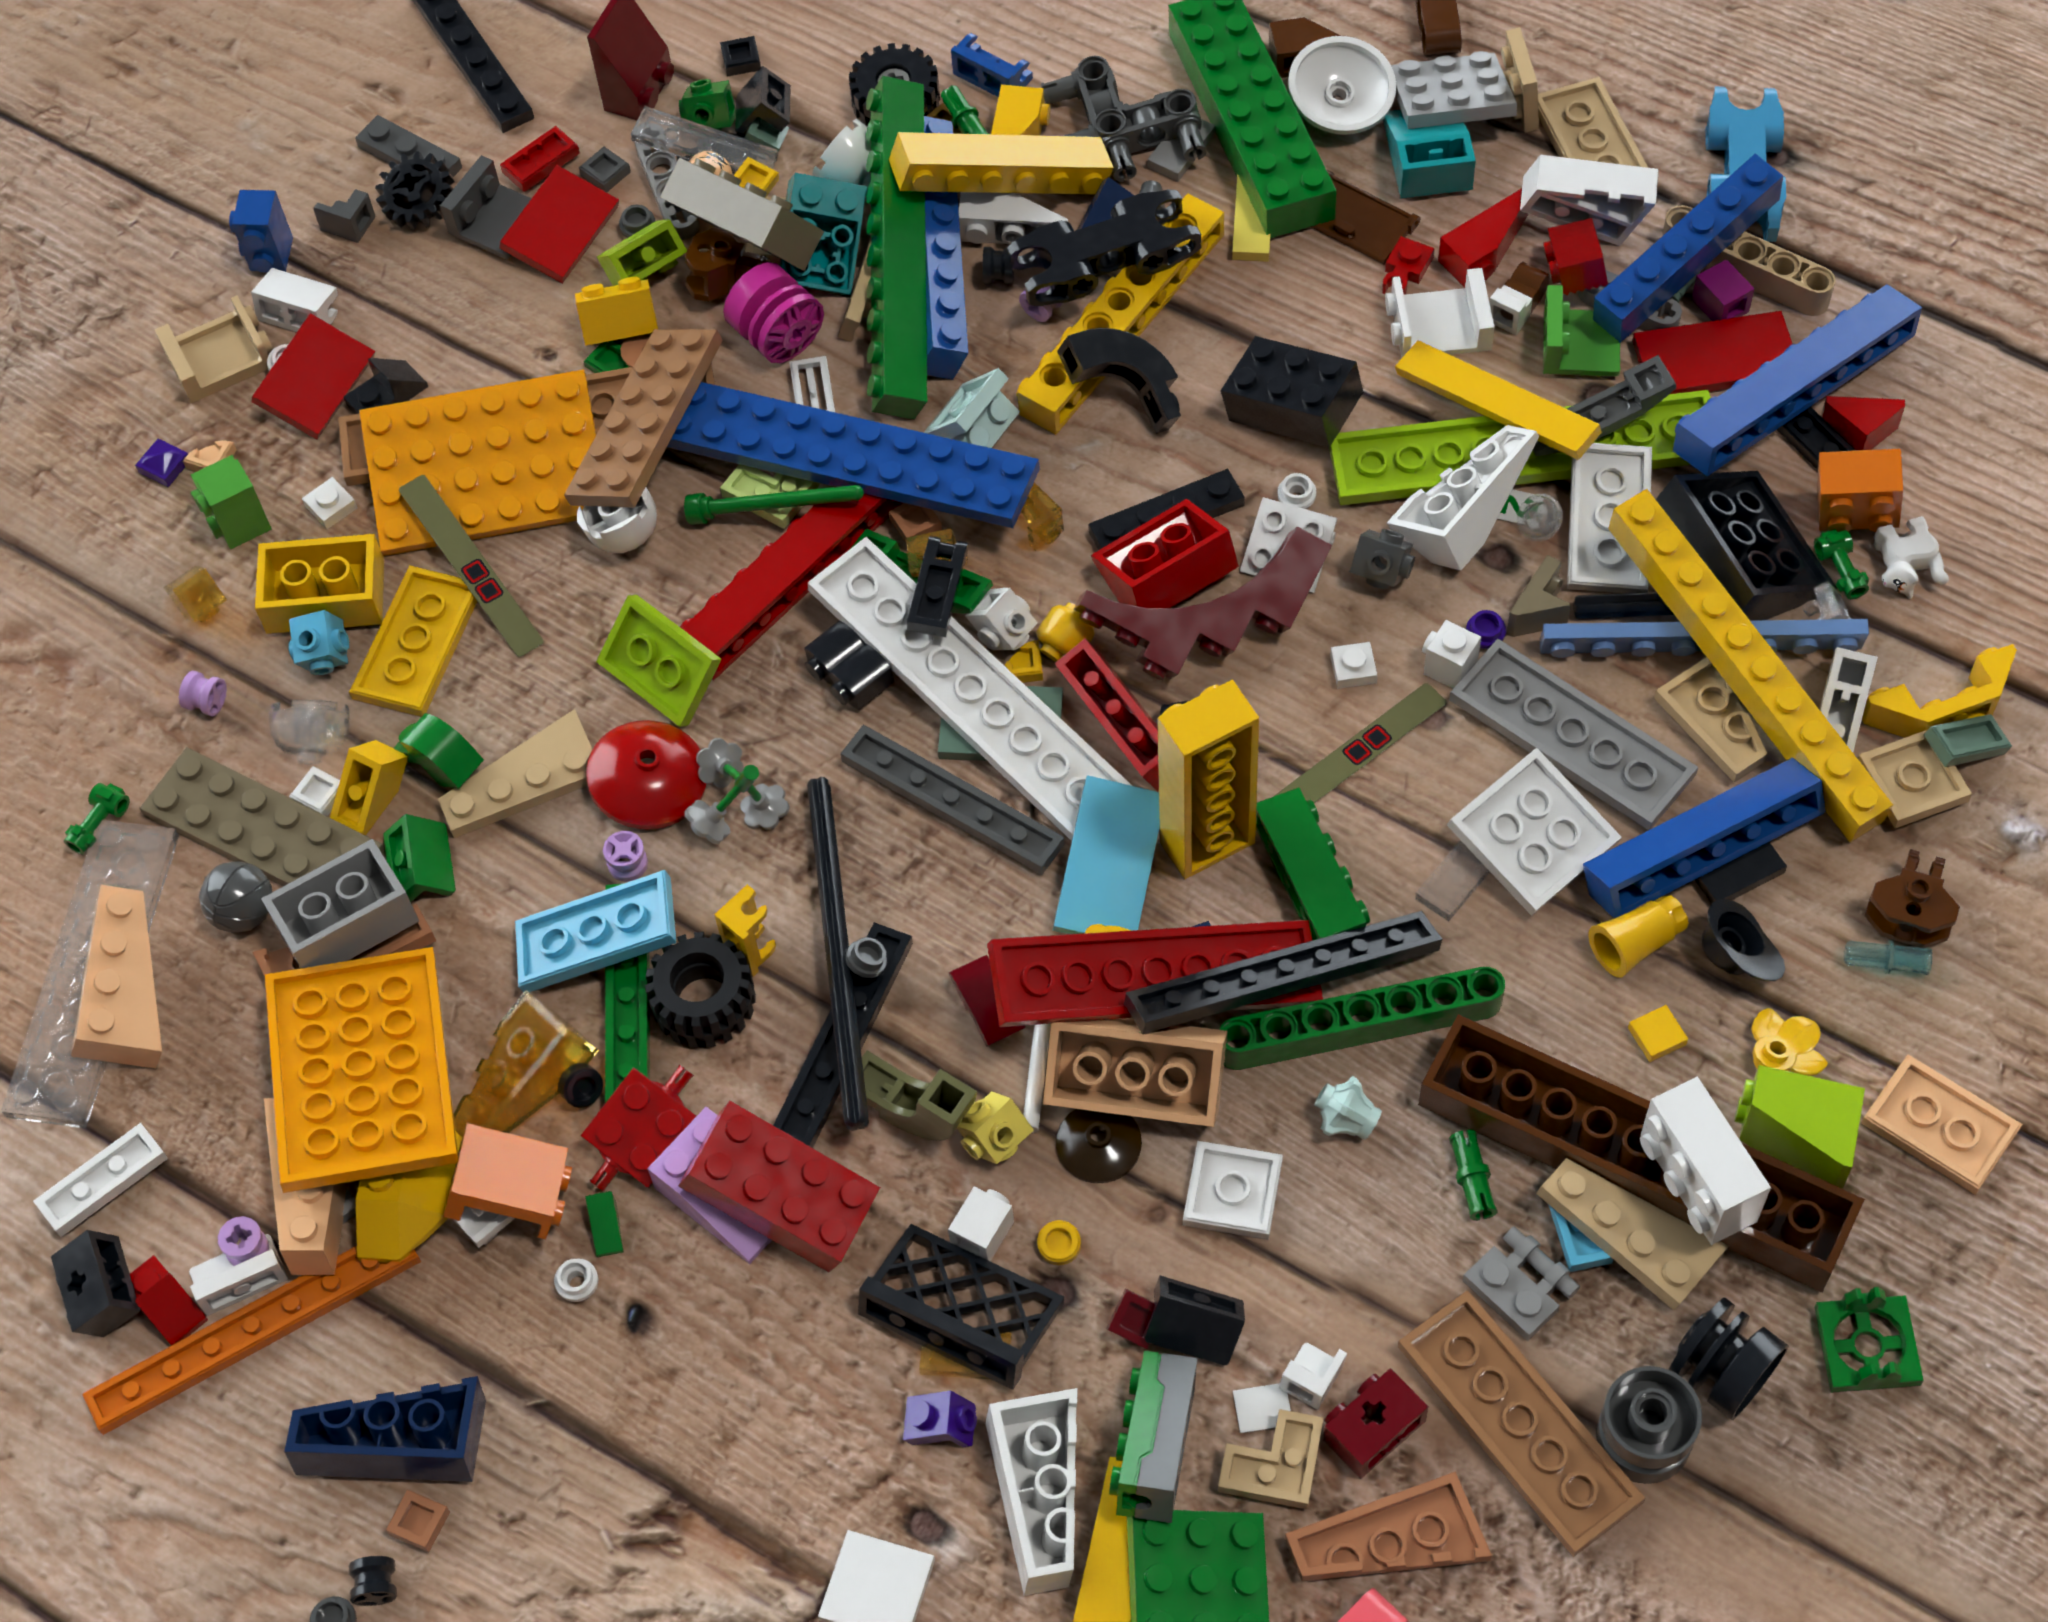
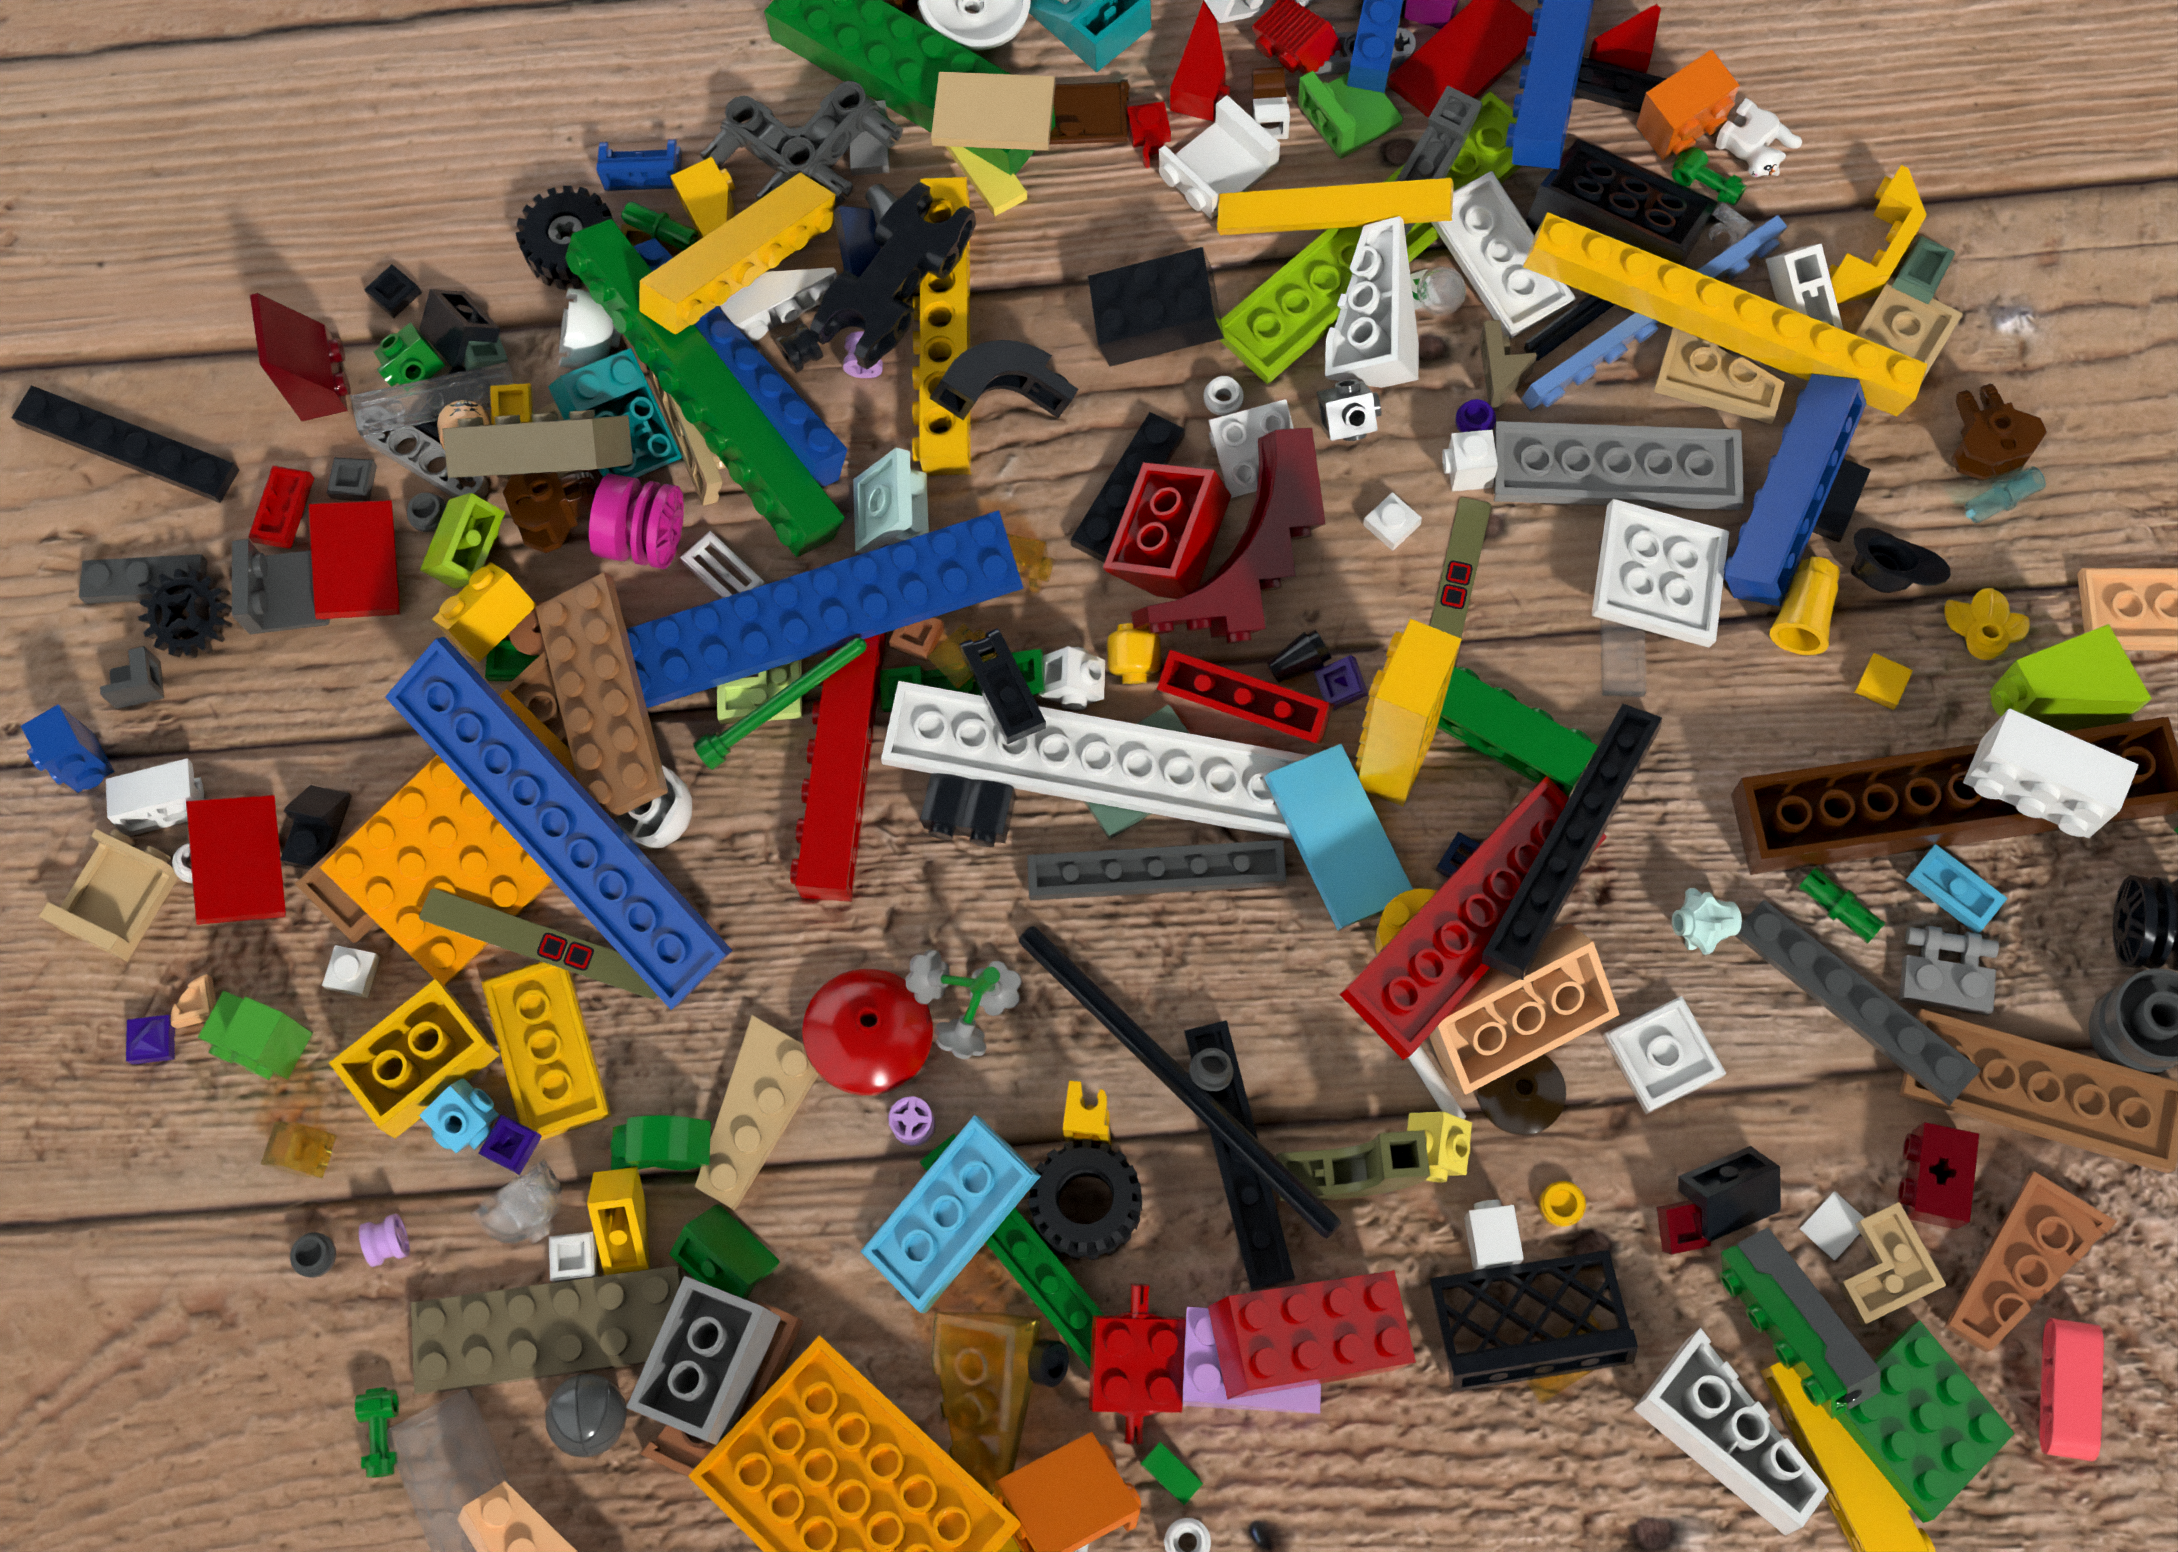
camera: 35 degrees left, 10 degrees up
lime plate [596,595,722,727] -> none
dark purple bracket [903,1390,977,1447] -> none
dark red slope [949,955,1026,1047] -> none
yellow tile [1005,640,1043,683] -> none
green beam [1219,967,1505,1070] -> none
white panel [1279,1343,1347,1410] -> none
tan wing [1536,1158,1729,1310] -> none
none -> dark grey plate [290,1232,336,1278]
none -> blue plate [385,637,733,1010]
none -> dark purple tile [478,1114,542,1175]
none -> tan tile [931,72,1056,151]
none -> dark grey plate [1735,900,1981,1106]

